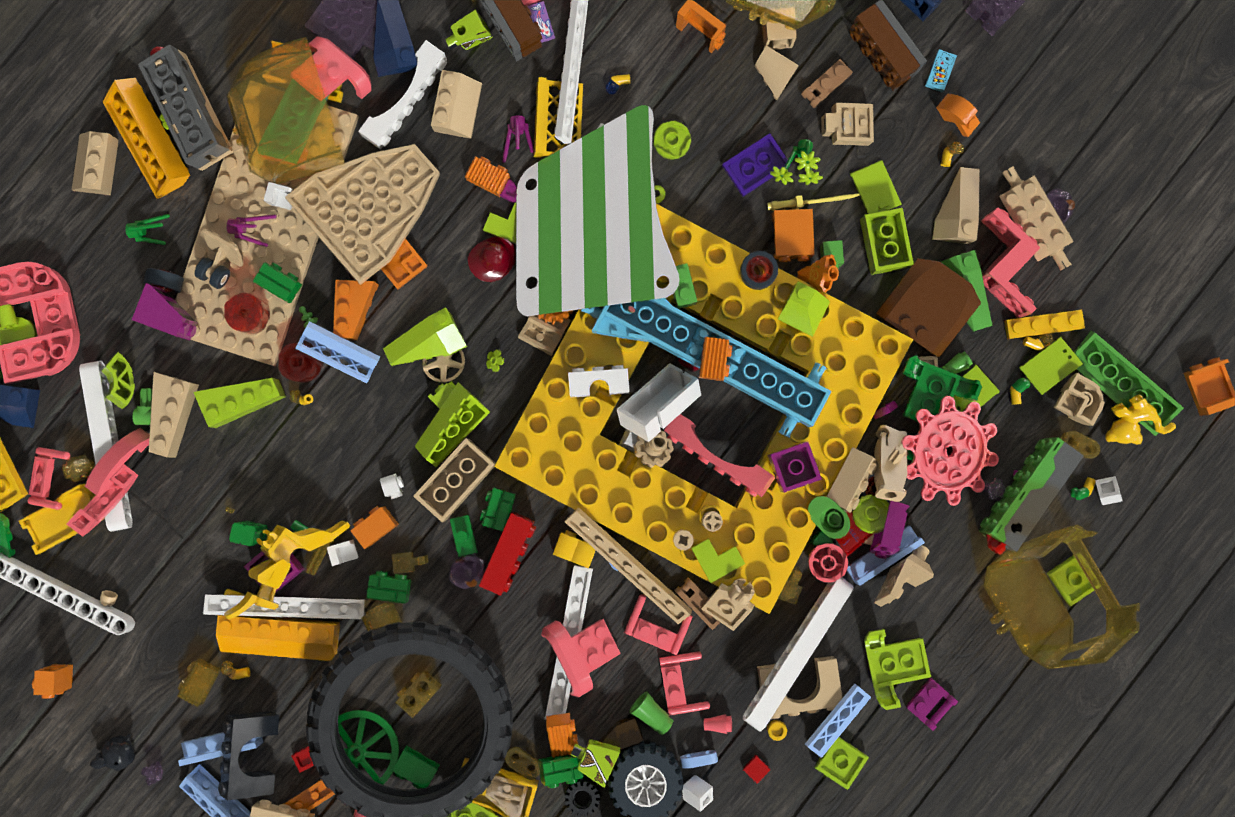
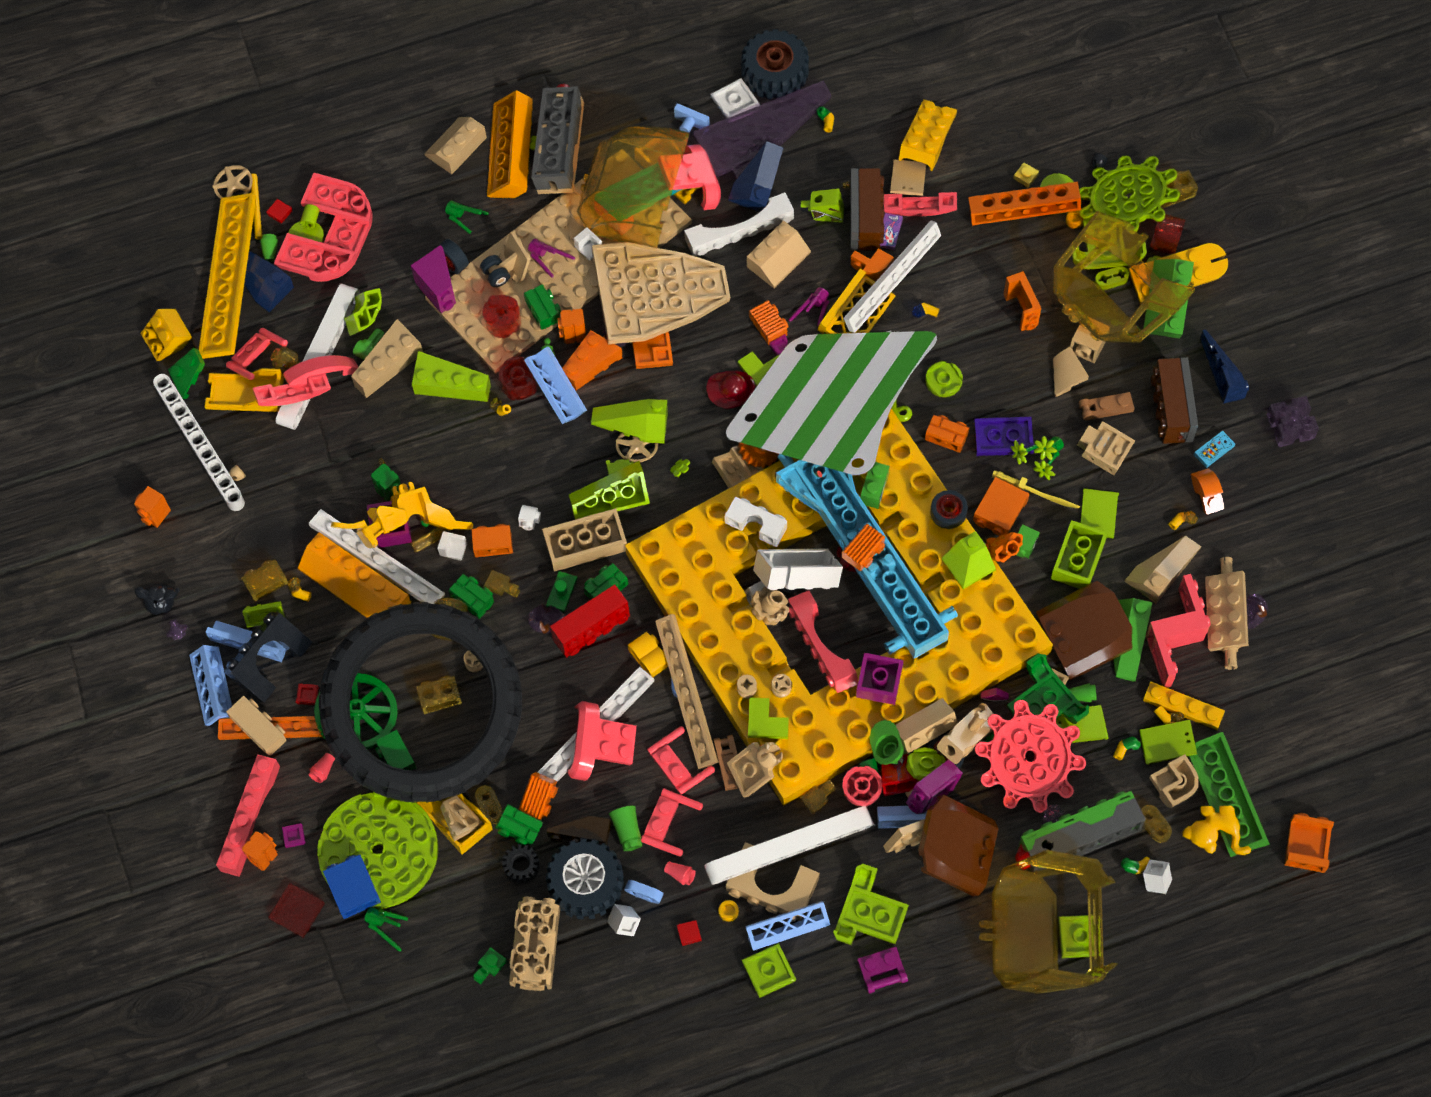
camera: 35 degrees right, 20 degrees down
lime torso [570,740,620,787] -> none
none -> lime plate [243,601,285,628]
none -> orange brick [557,308,586,344]
none -> light blue tile [674,103,710,134]
none -> orange brick [851,248,894,281]
none -> reddish brown wedge [919,795,998,896]
none -> orange brick [925,415,969,453]

